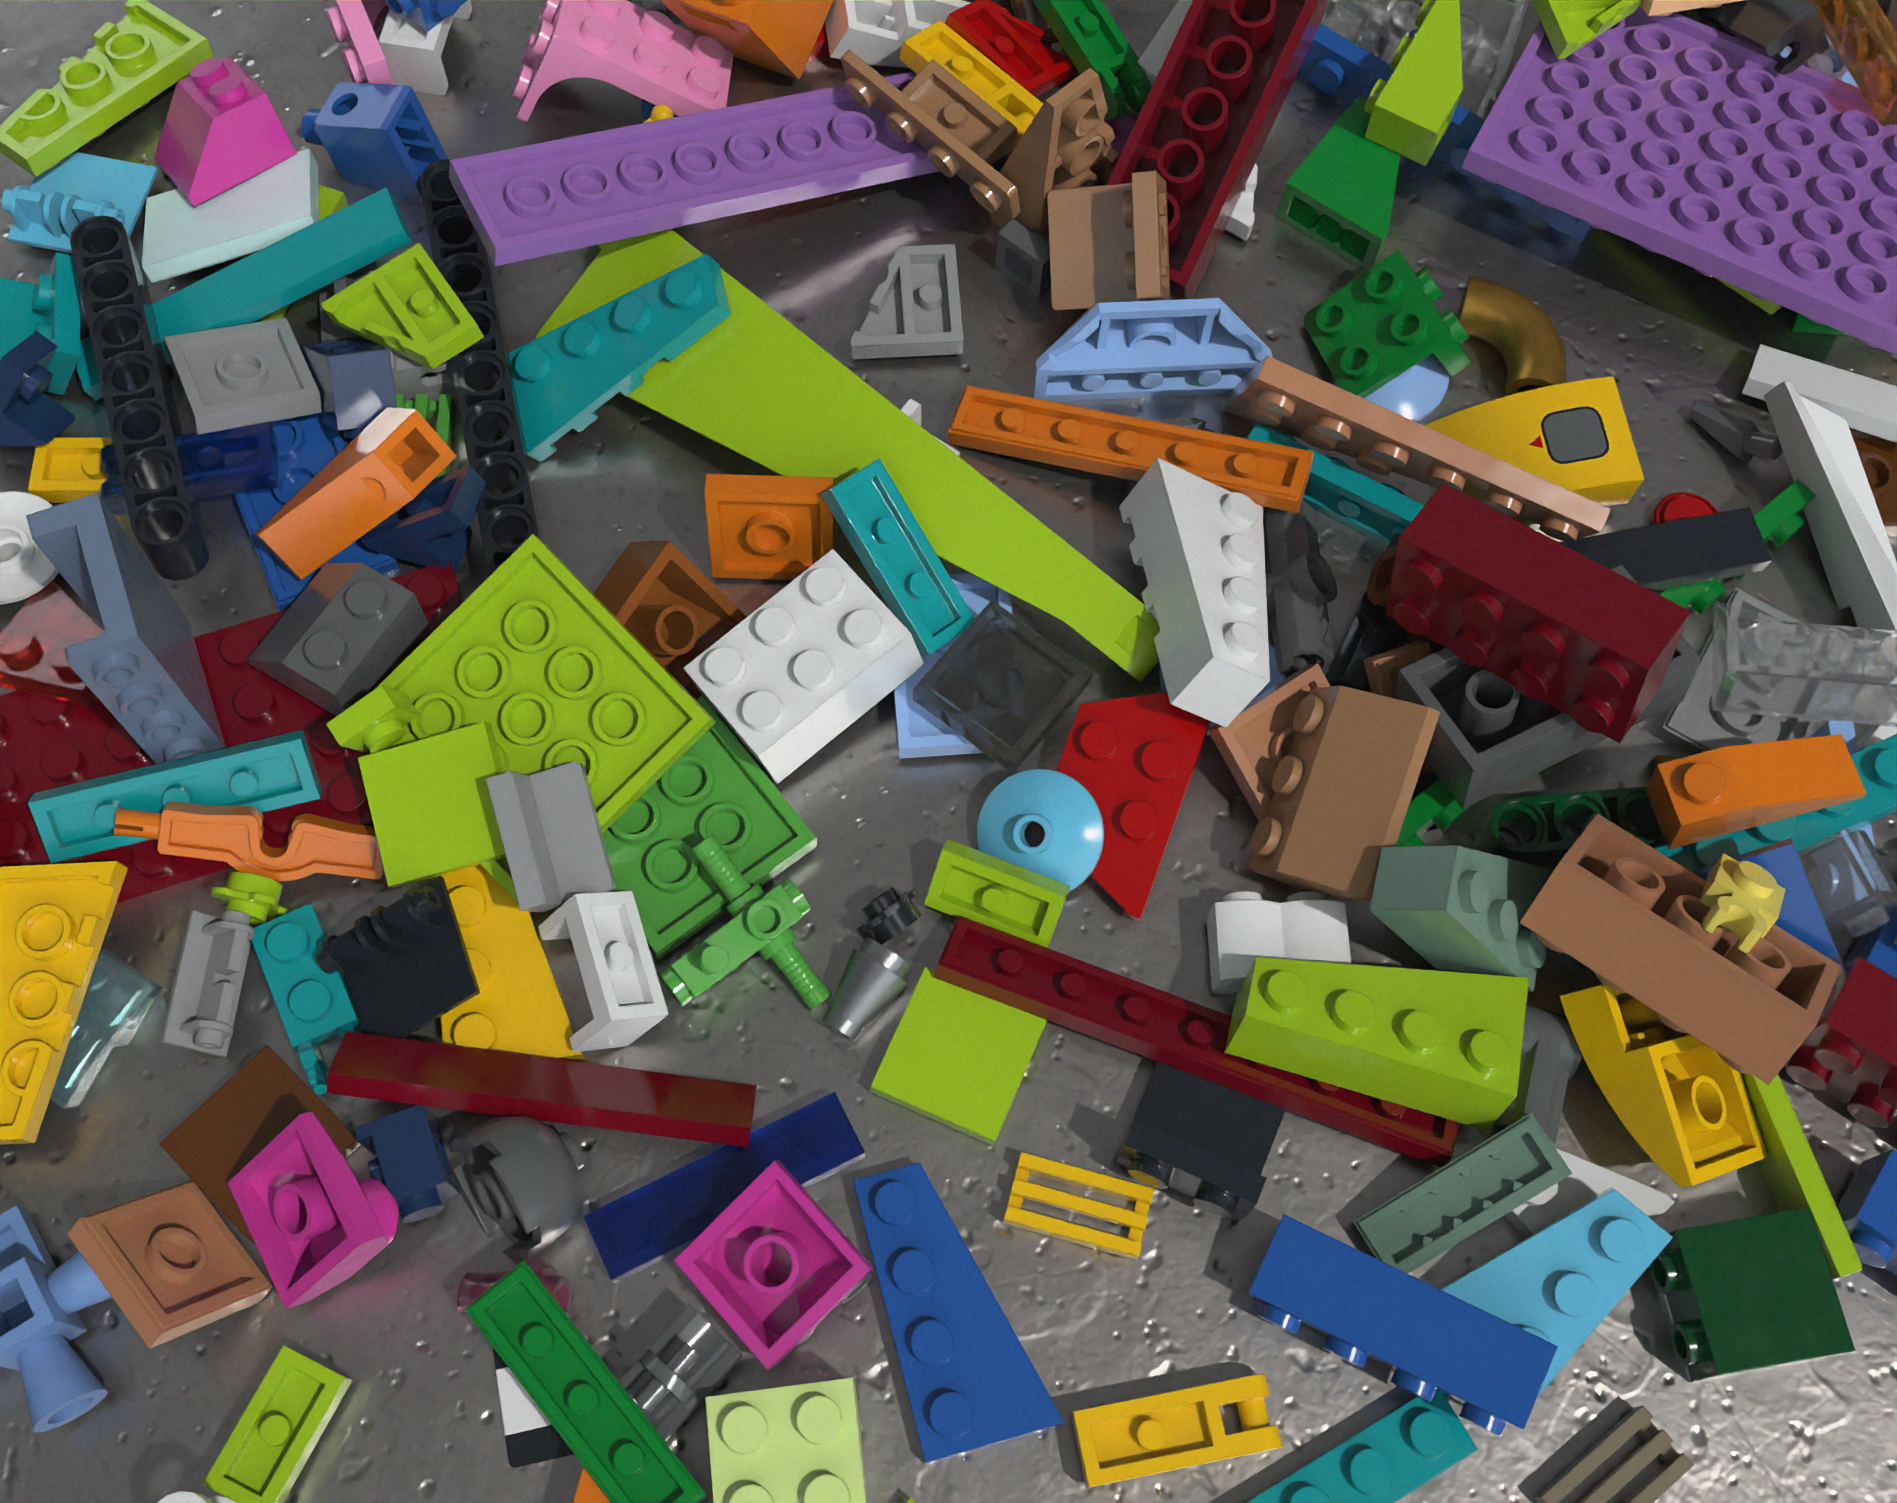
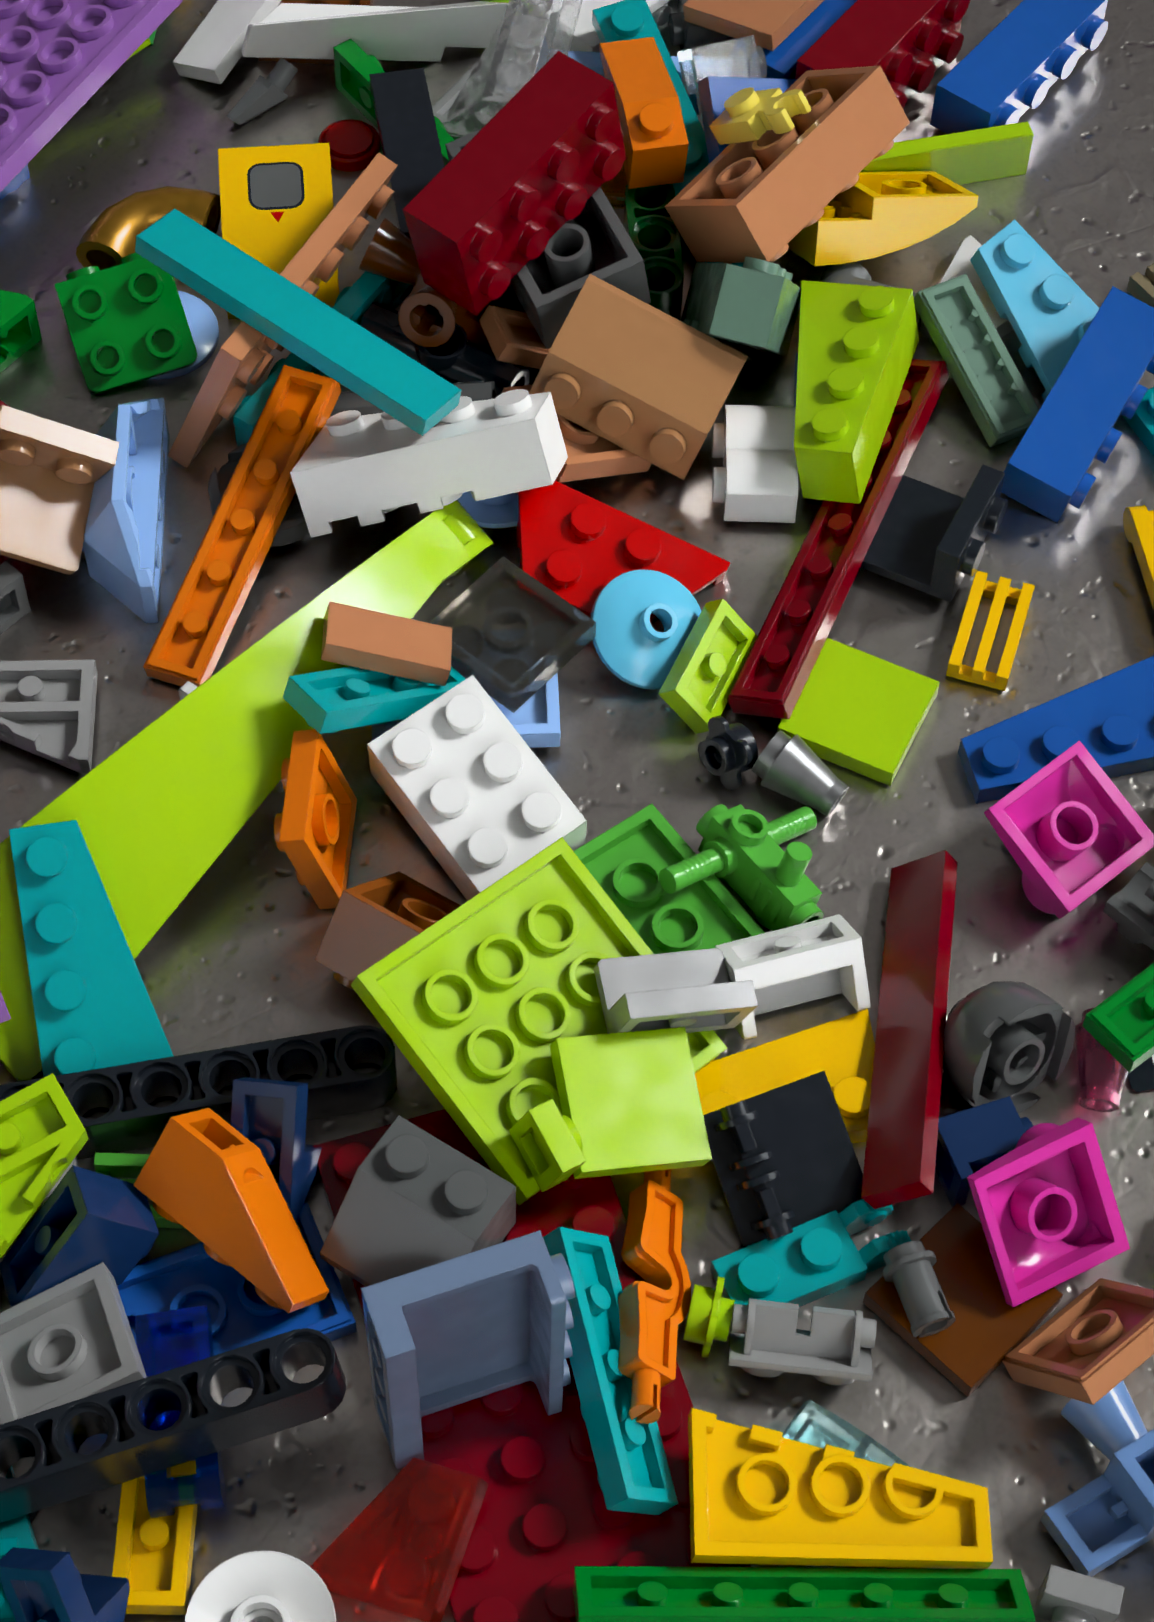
camera: 85 degrees left, 10 degrees down
clear blue plate [583,1092,865,1284] -> none
dark green piece [1650,1207,1855,1383] -> none
none -> teal tile [135,209,462,436]
none -> nougat tile [321,601,452,686]
none -> dark grey pin [882,1241,956,1337]

